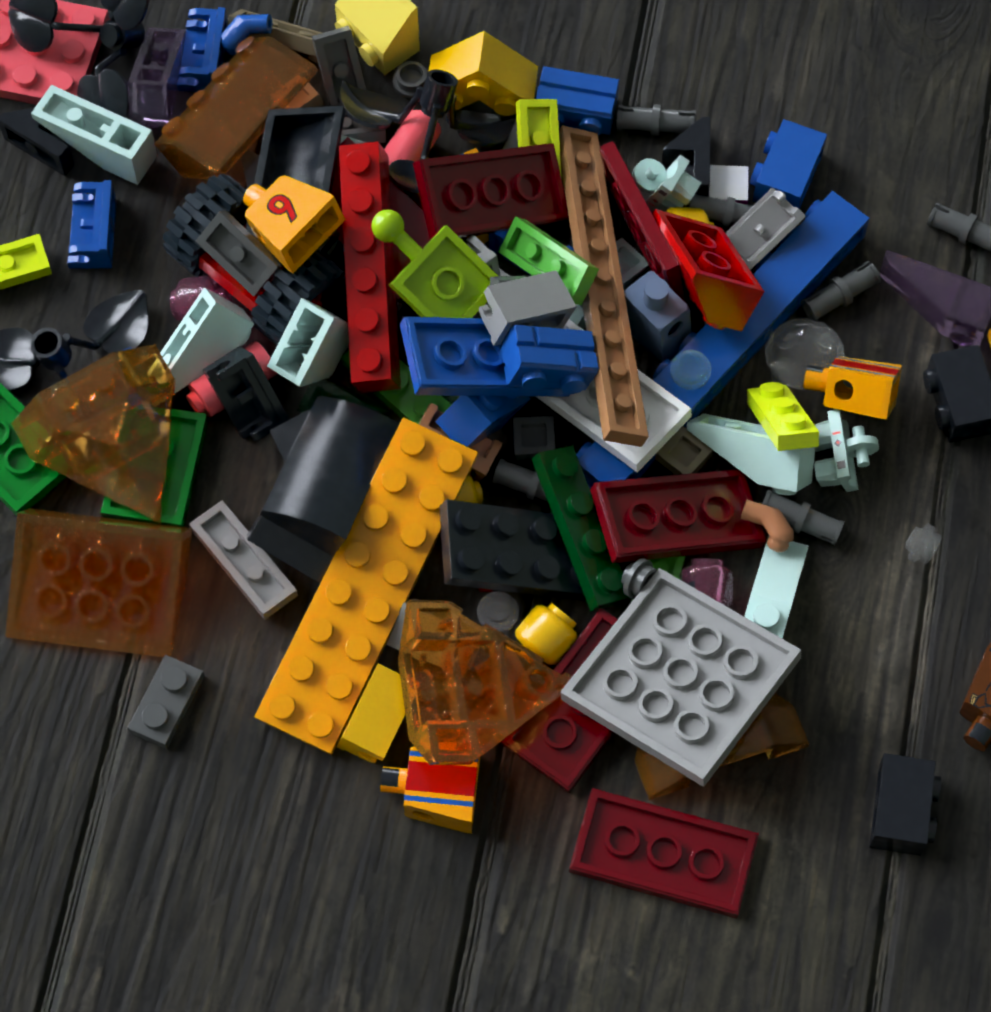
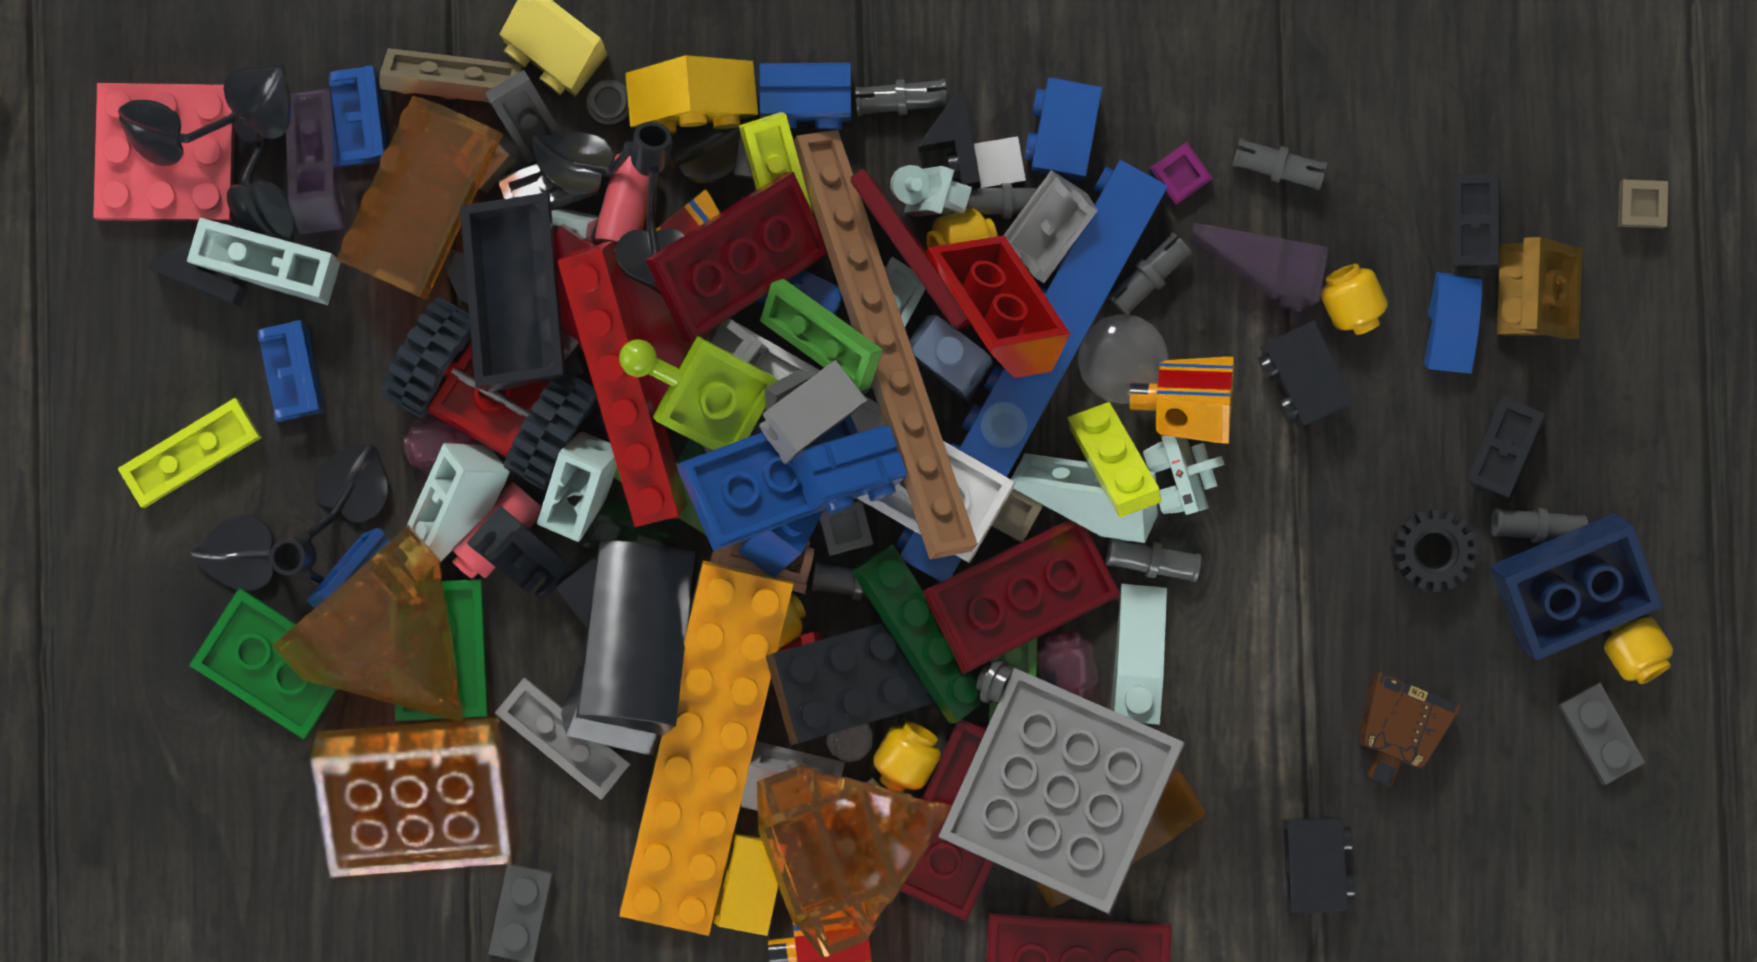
camera: 15 degrees left, 20 degrees up
dark grey plate [195,210,283,296] -> none
blue arm [221,14,273,55] -> none
light orange torso [243,175,345,274] -> none
nougat arm [741,499,794,552] -> none
clear plate [905,523,942,564] -> none
none -> magenta tile [1149,142,1213,206]

